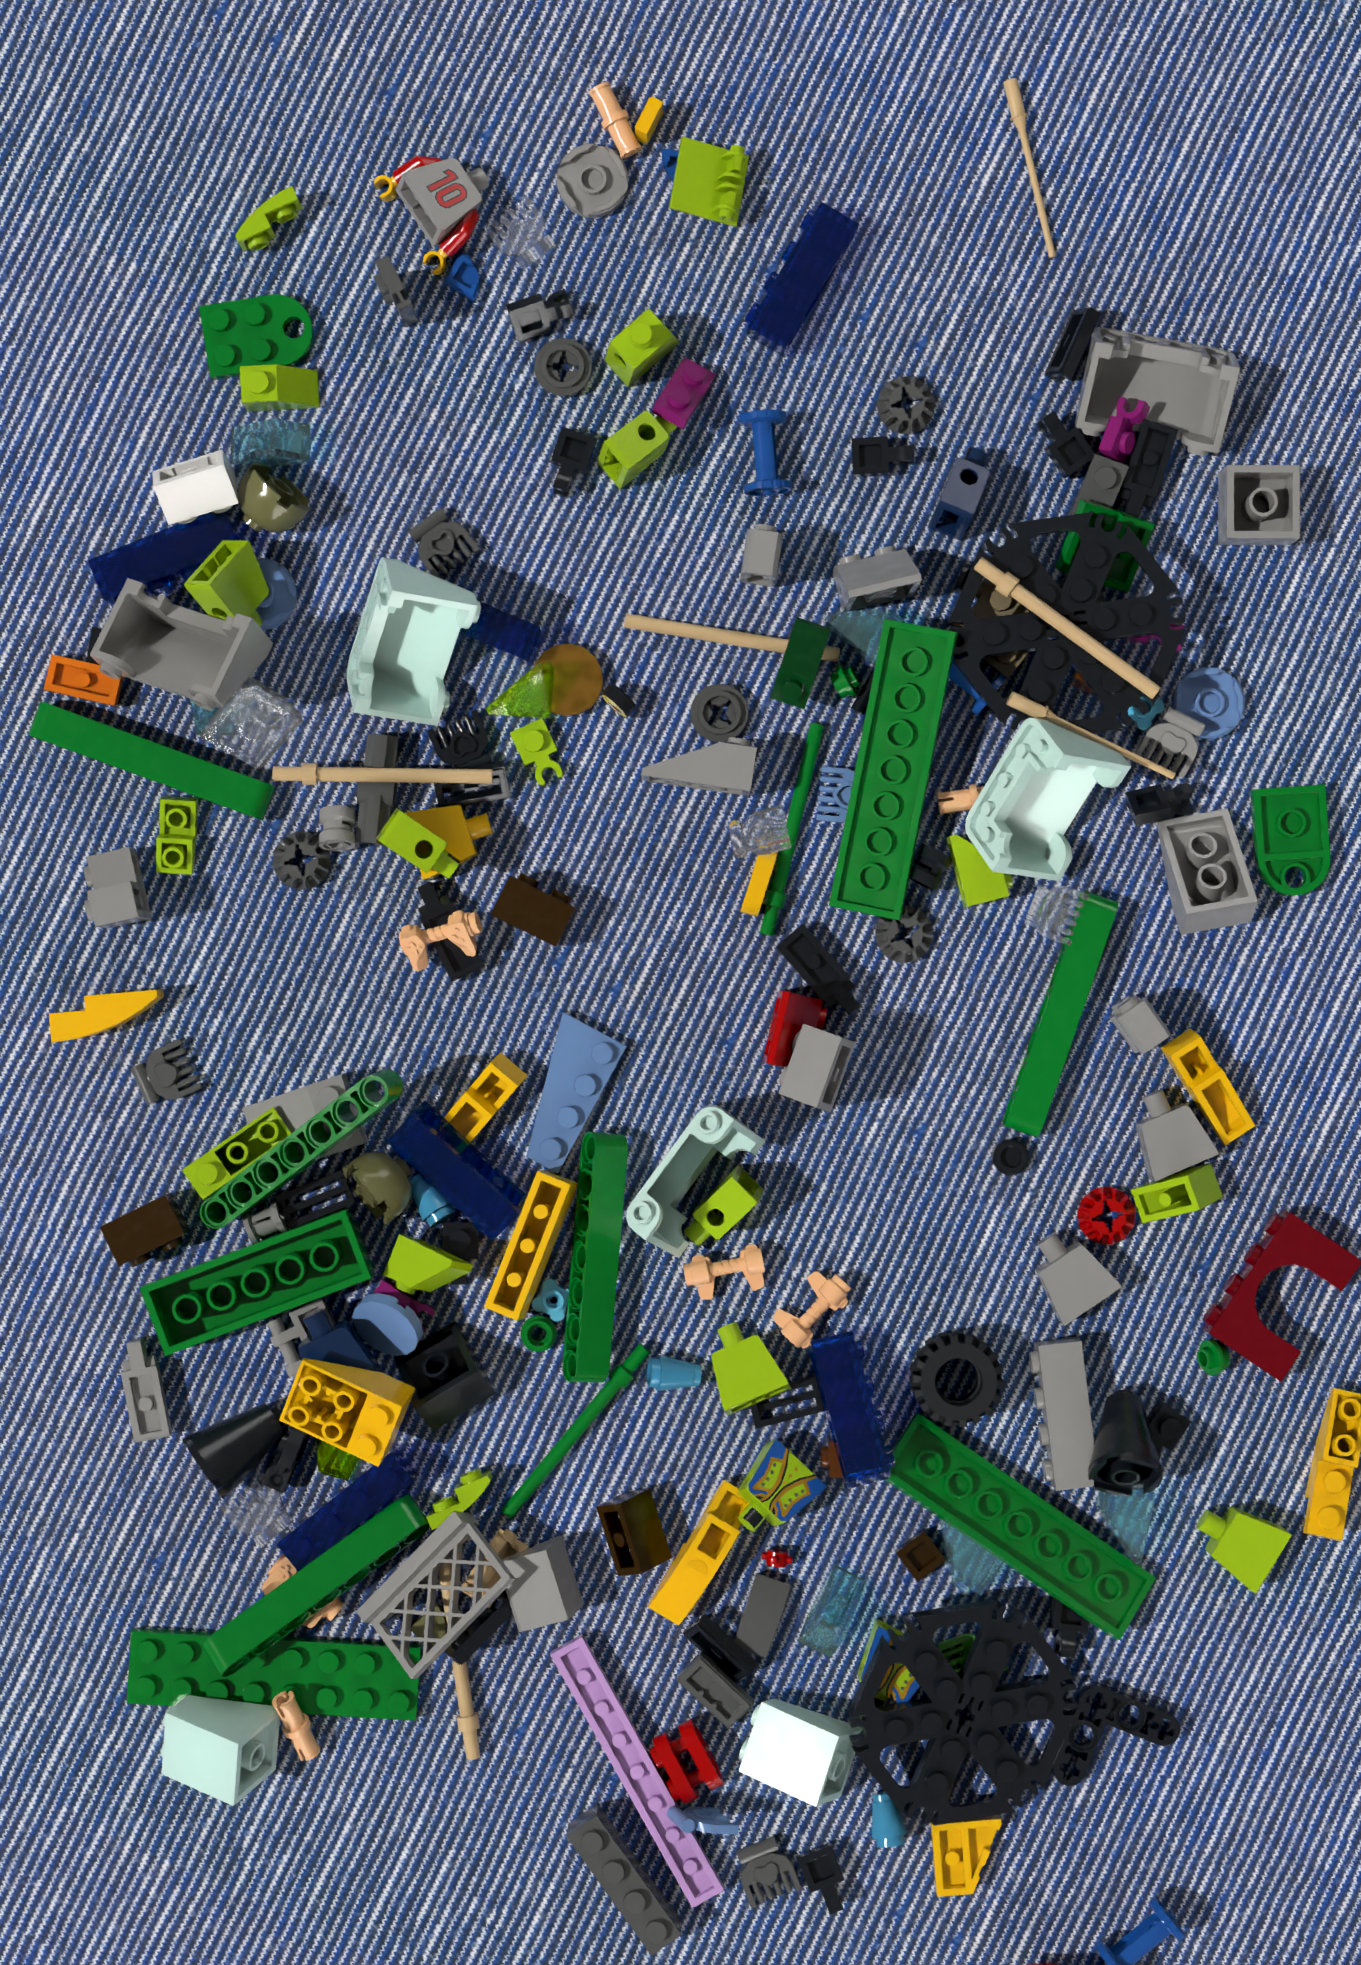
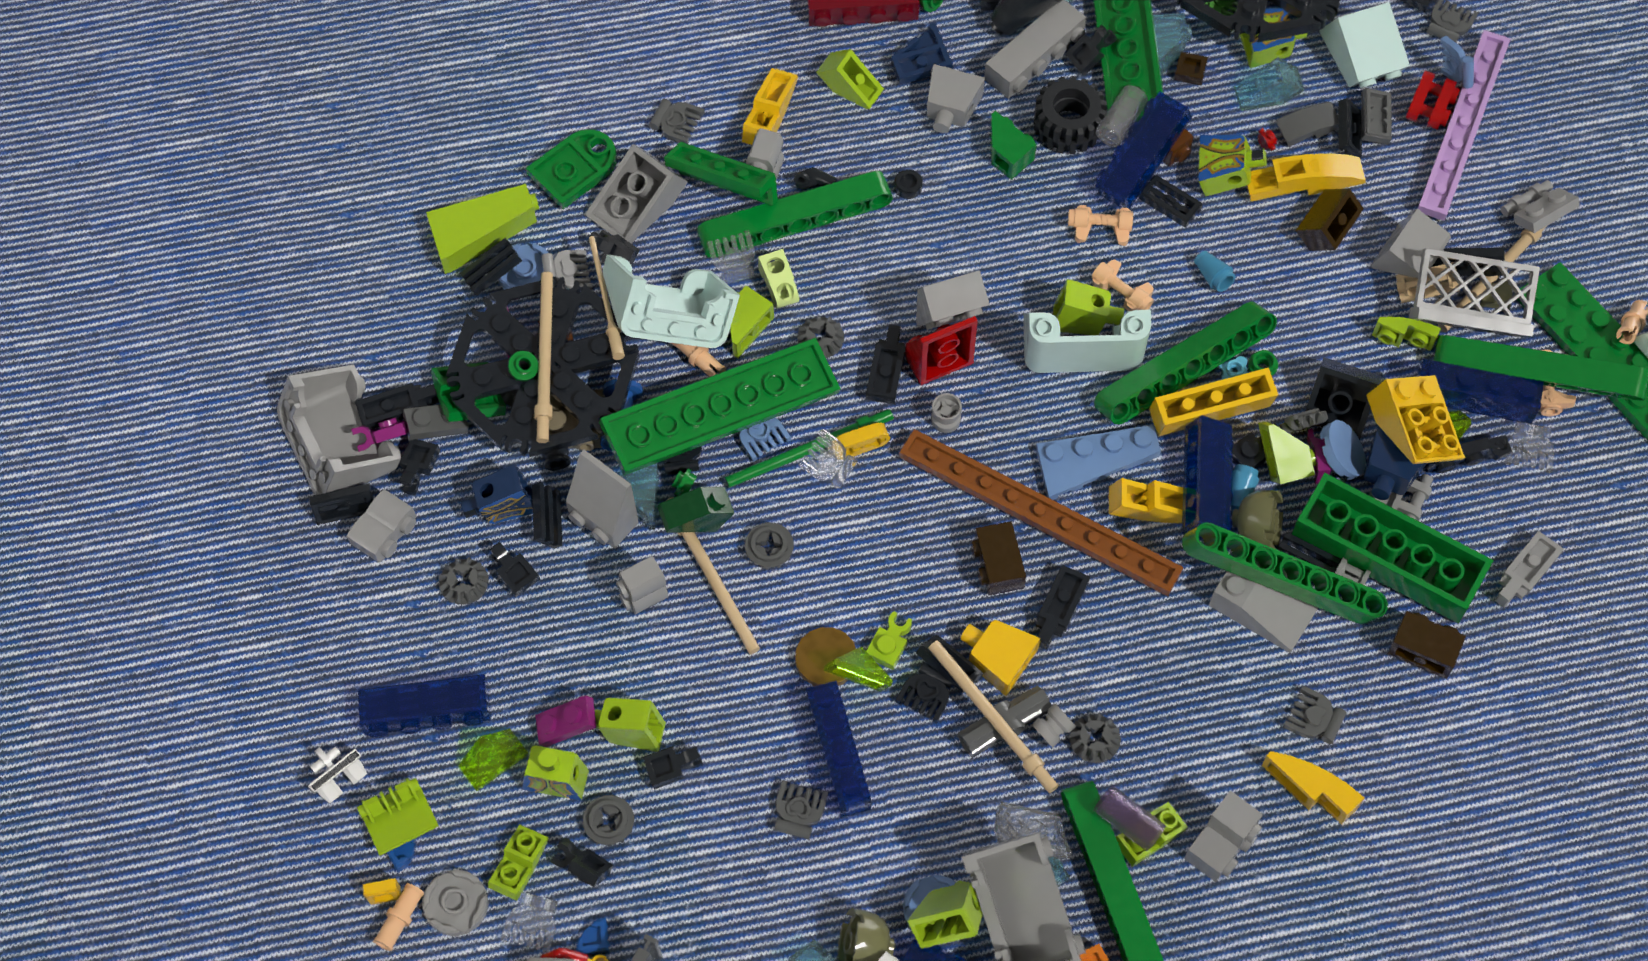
camera: 120 degrees left, 25 degrees down
lime slope [182,1107,291,1201] -> none
black cone [182,1403,286,1499] -> none
light aqua windscreen [347,557,481,726] -> none
lime torso [376,808,461,879] -> none
light nougat piece [399,910,482,972] -> none
green bar [501,1343,651,1519] -> none
dark grey brick [567,1803,681,1956] -> none
black tile [601,684,636,718] -> none
light grey slope [641,737,757,796] -> none
lime torso [711,1322,791,1416] -> none
blue hose [738,409,792,496] -> none
black wheel [909,843,953,892] -> none
tan piece [1003,78,1056,258] -> none
red gear [1077,1187,1136,1245] -> none
light grey torso [1135,1089,1219,1182] -> none
light grey brick [1218,465,1300,545] -> none
none -> white hips [308,747,367,804]
none -> light grey brick [347,489,417,563]
none -> lime slope [426,184,540,274]
none -> clear neon green slope [458,729,529,791]
none -> black tile [460,238,522,296]
none -> lime slope [488,824,548,901]
none -> green plate [508,351,538,381]
none -> black tile [532,482,562,549]
none -> dark grey piece [649,99,705,144]
none -> green fence [664,142,778,206]
none -> yellowish green leg [758,249,799,309]
none -> black arm [794,167,837,189]
none -> dark blue wing [891,22,953,85]
none -> dark orange plate [899,429,1184,596]
none -> light grey wheel [931,393,962,433]
none -> green slope [990,110,1037,180]
none -> black plate [1065,25,1118,76]
none -> clear purple pin [1093,785,1166,851]
none -> clear pin [1096,85,1148,147]
none -> dark grey gear [1279,408,1328,434]
none -> light grey plate [1500,180,1580,233]

